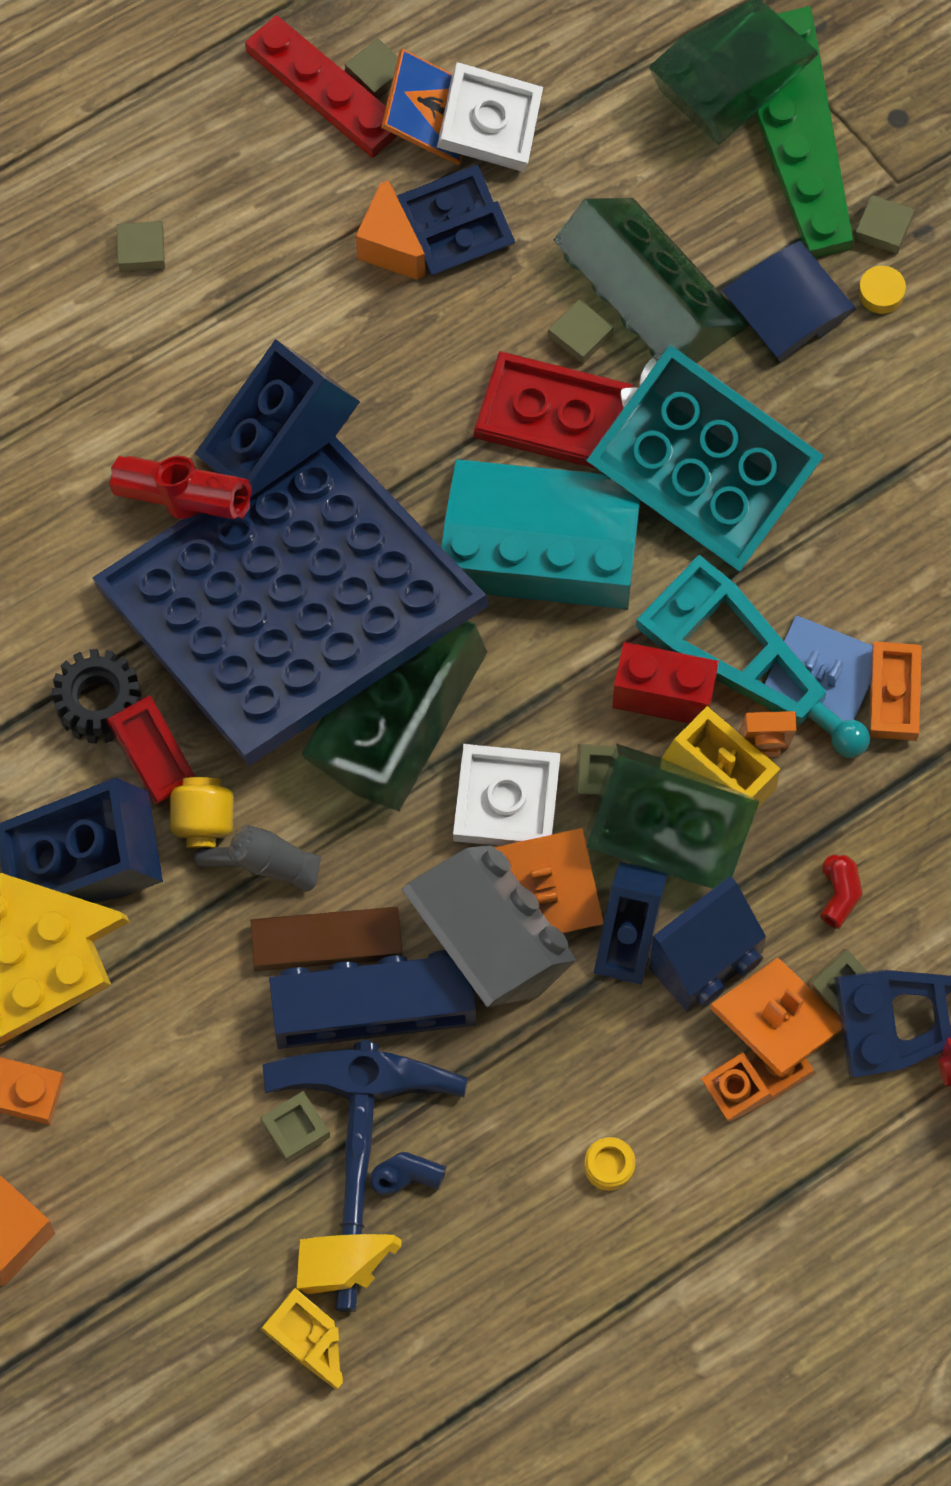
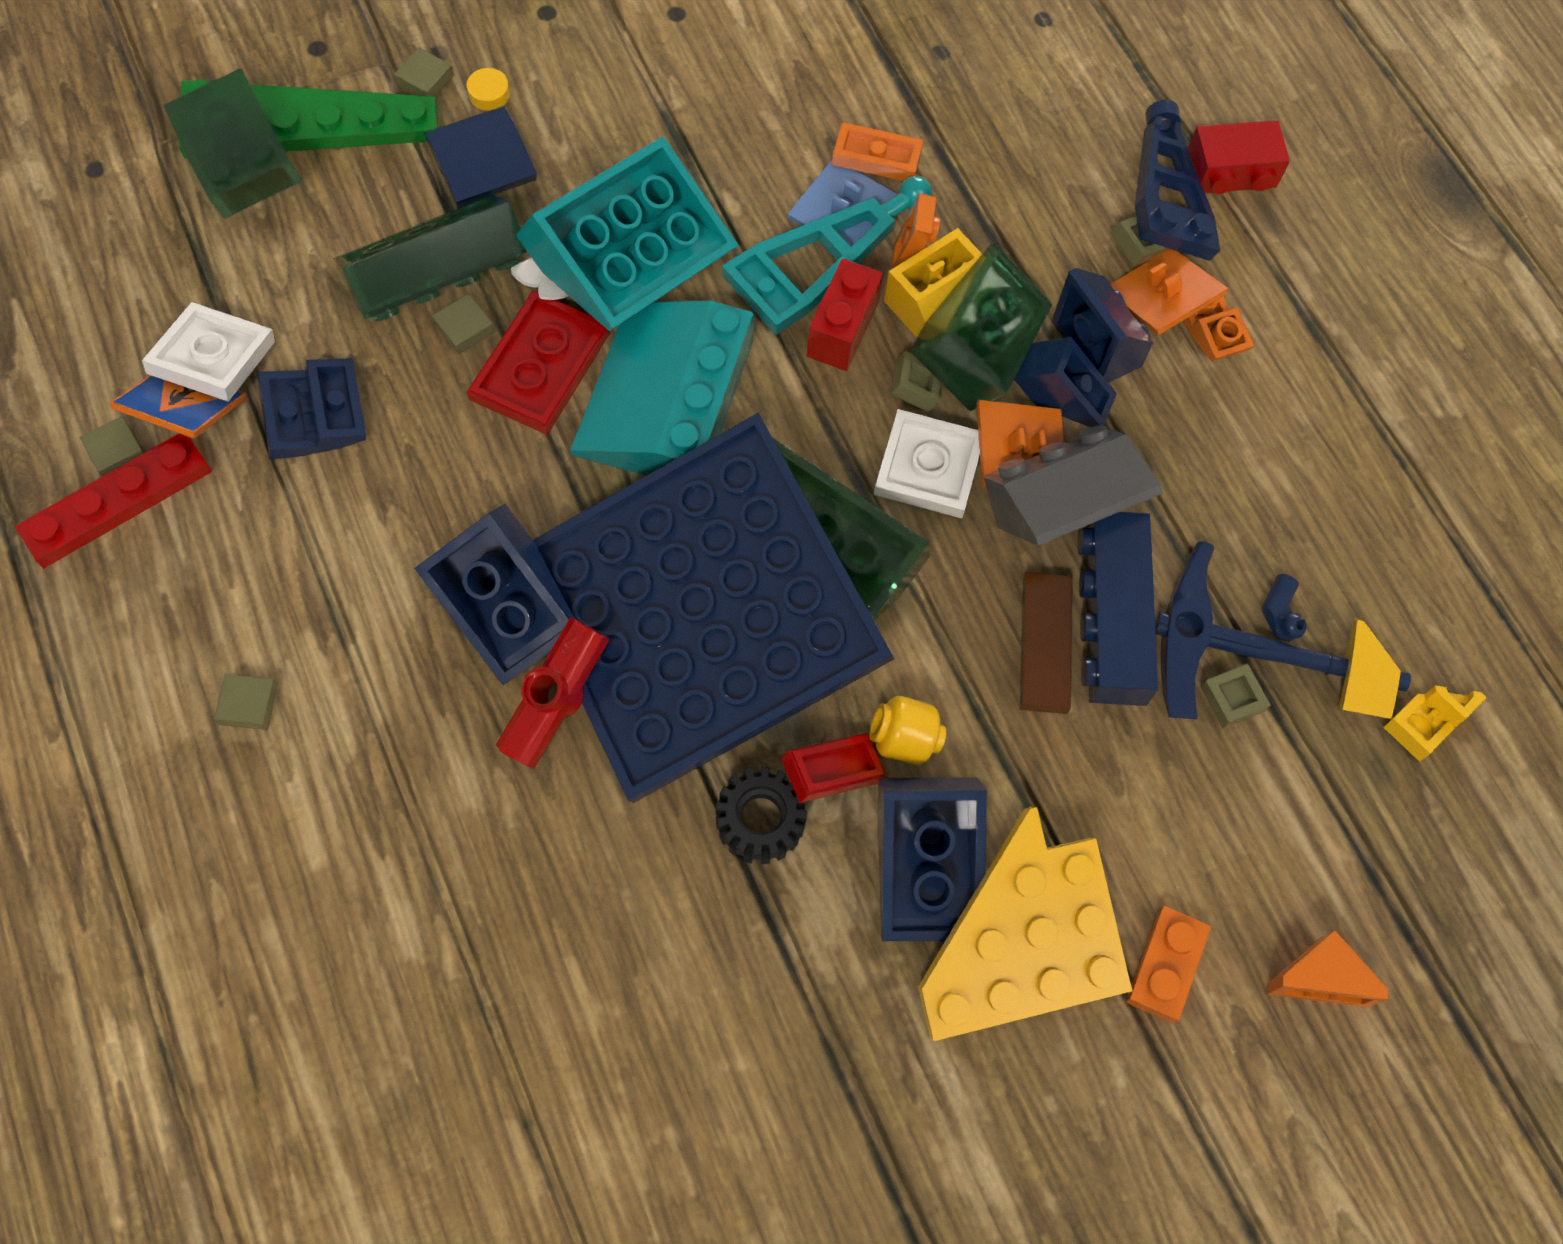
camera: 85 degrees left, 0 degrees up
dark grey piece [193,825,321,892] -> none
orange slope [356,180,425,280] -> none
yellow tile [584,1137,636,1191] -> none
red arm [820,854,863,929] -> none

